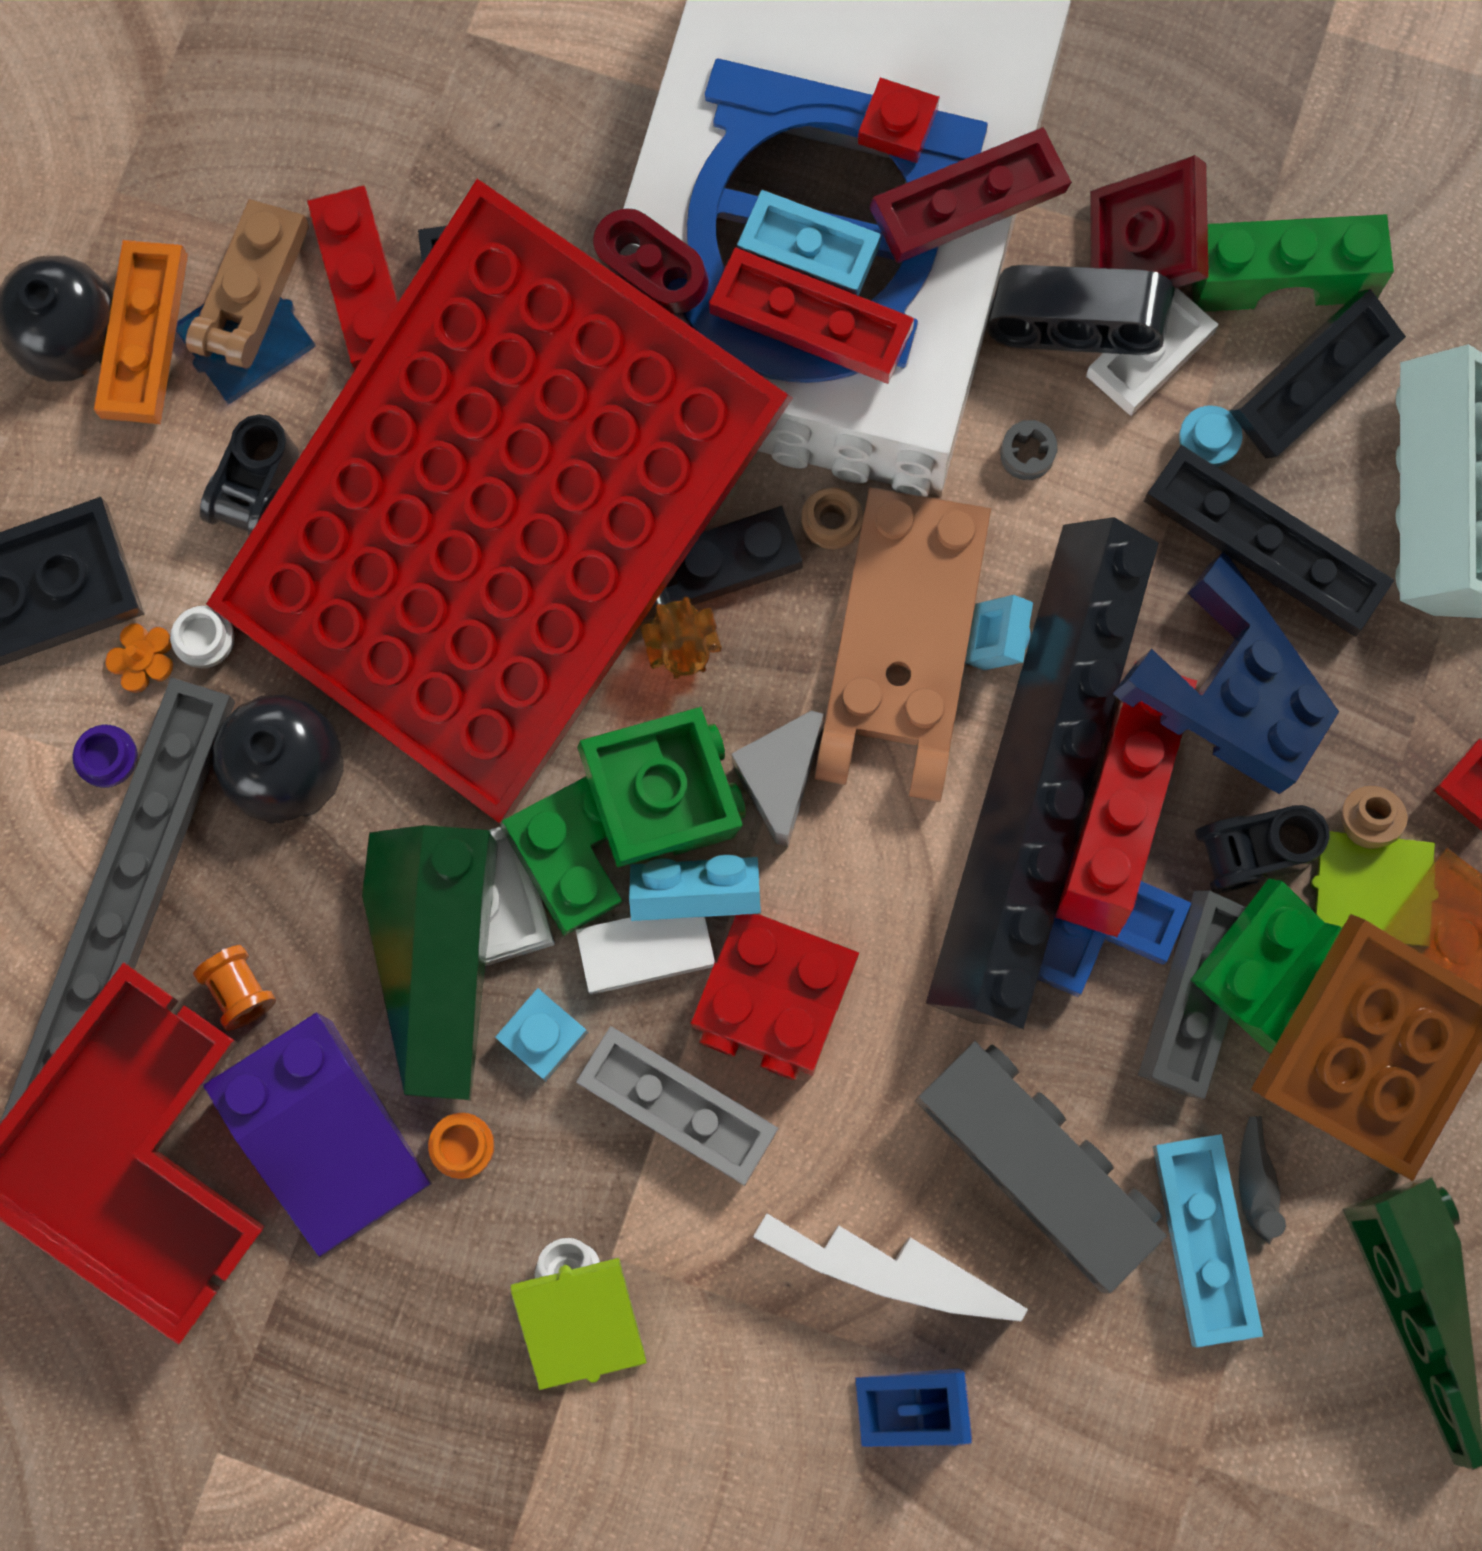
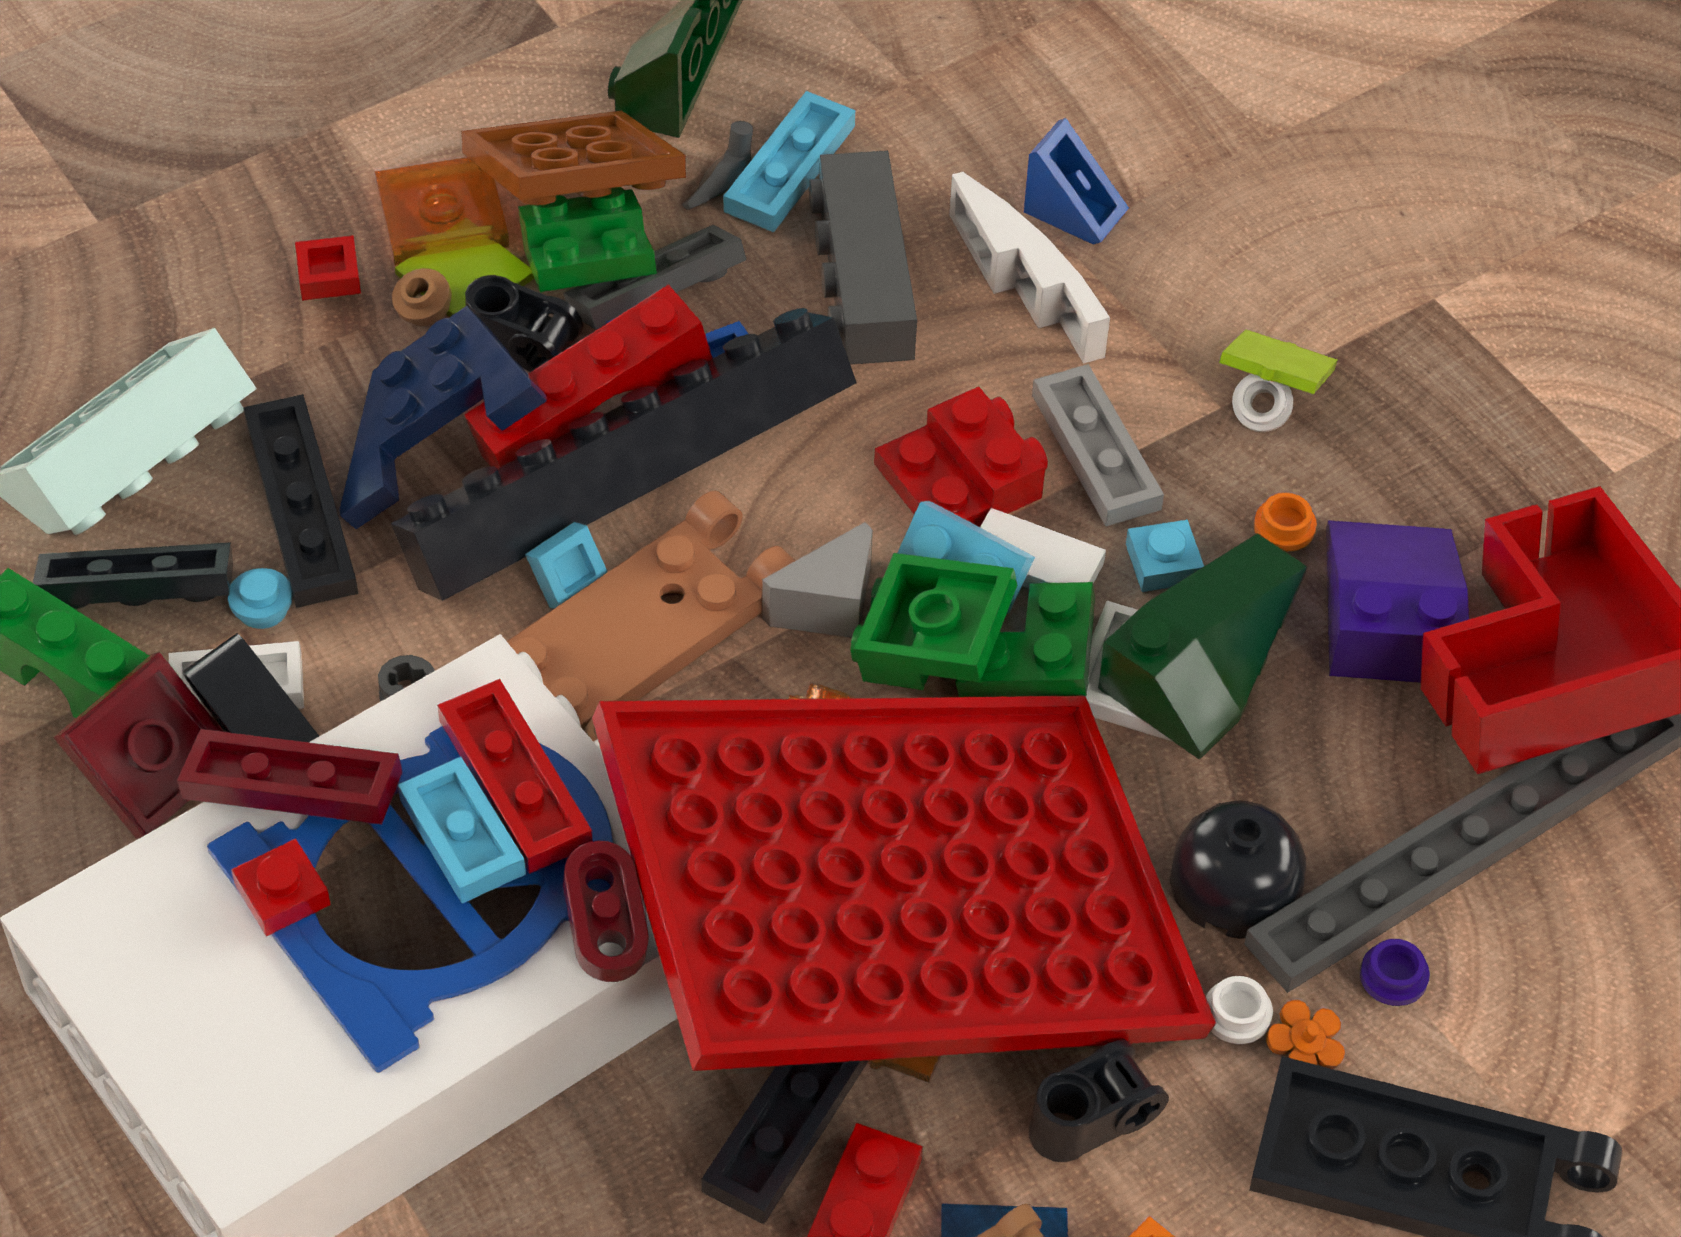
camera: 150 degrees left, 25 degrees down
orange bush [193,945,276,1031] -> none

